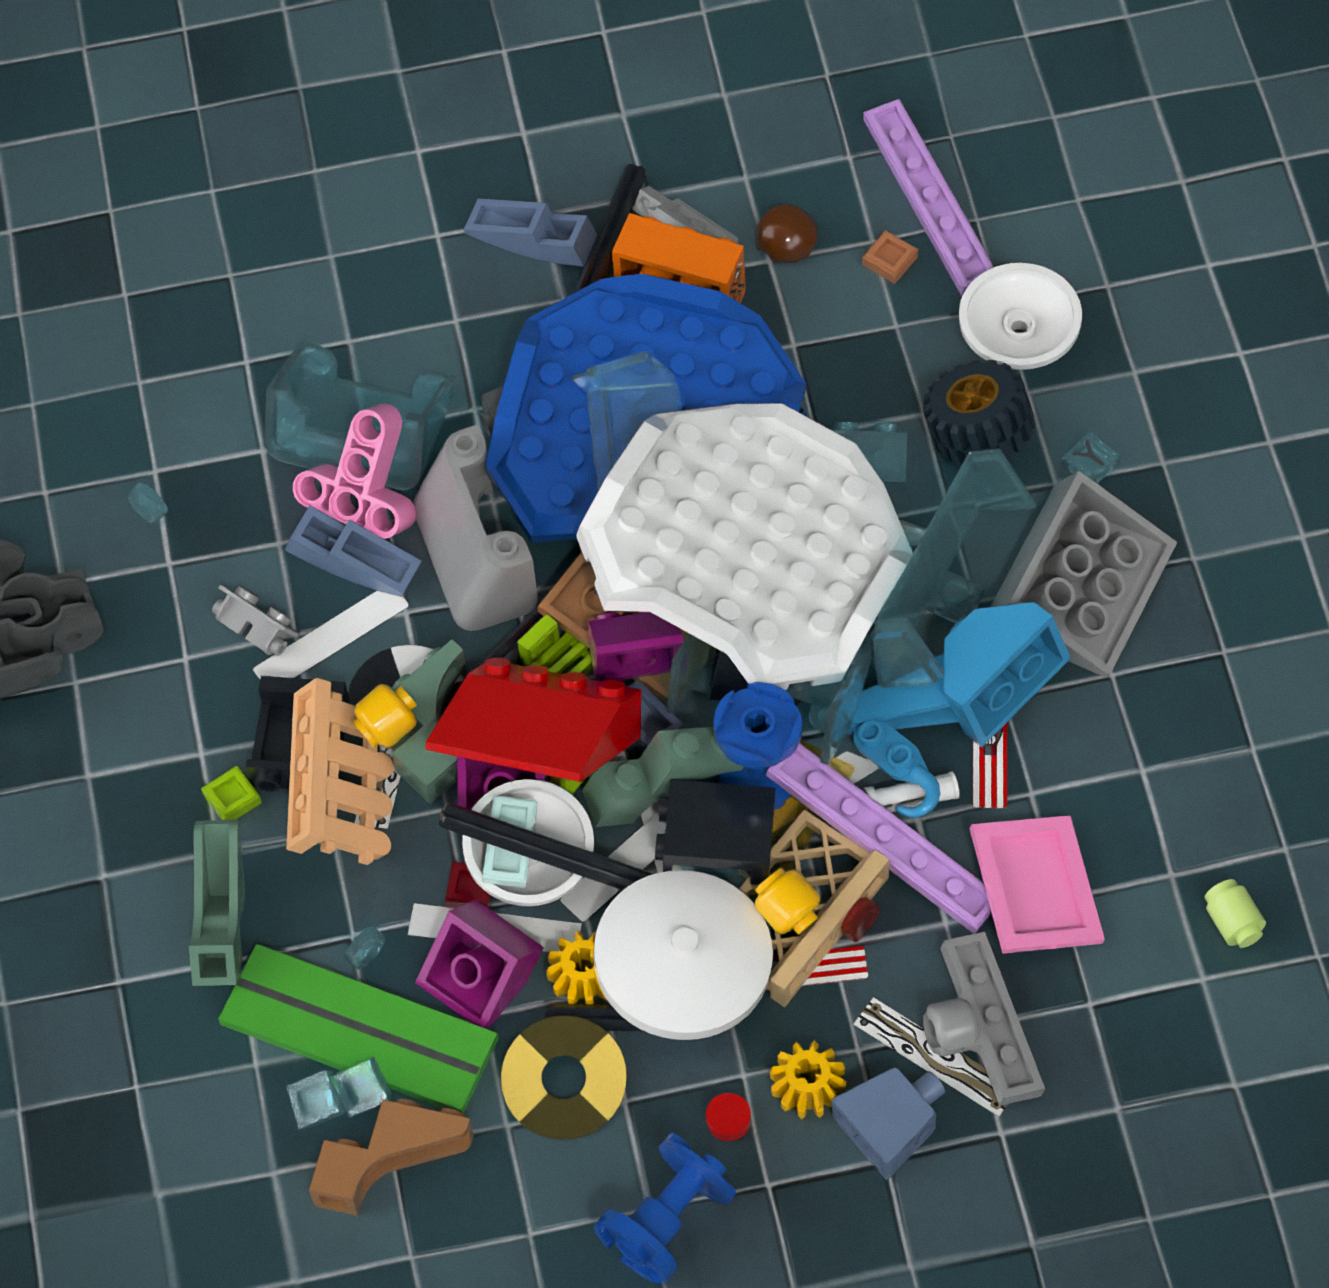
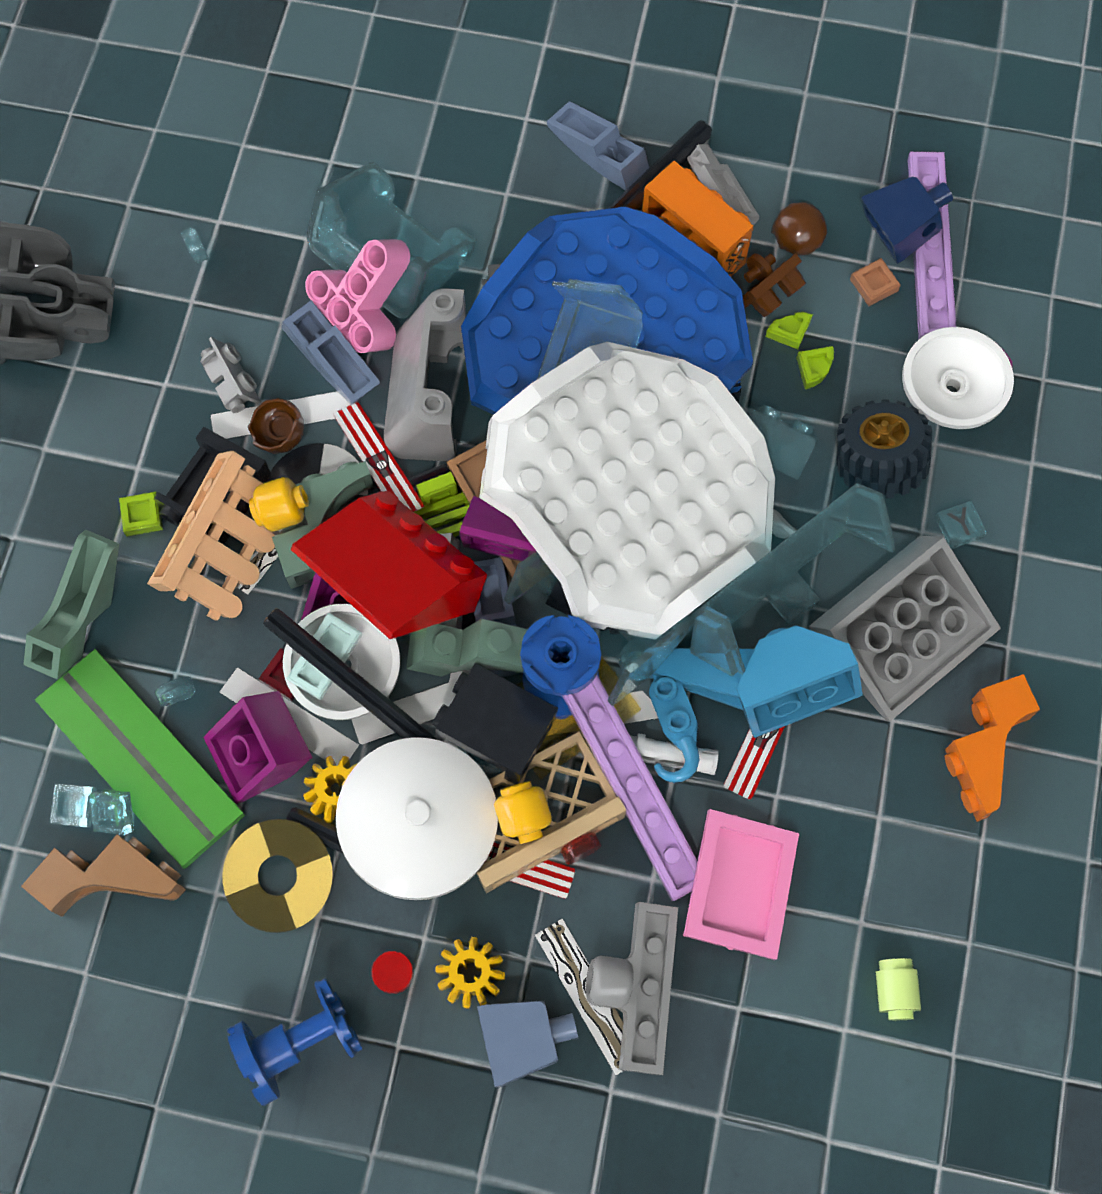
camera: 20 degrees right, 10 degrees up
none -> reddish brown hair [247,398,304,454]
none -> sticker [333,402,424,512]
none -> reddish brown hips [742,253,806,318]
none -> lime tile [765,312,813,349]
none -> lime tile [796,346,834,389]
none -> dark blue torso [861,177,953,264]
none -> orange arch [945,674,1040,822]

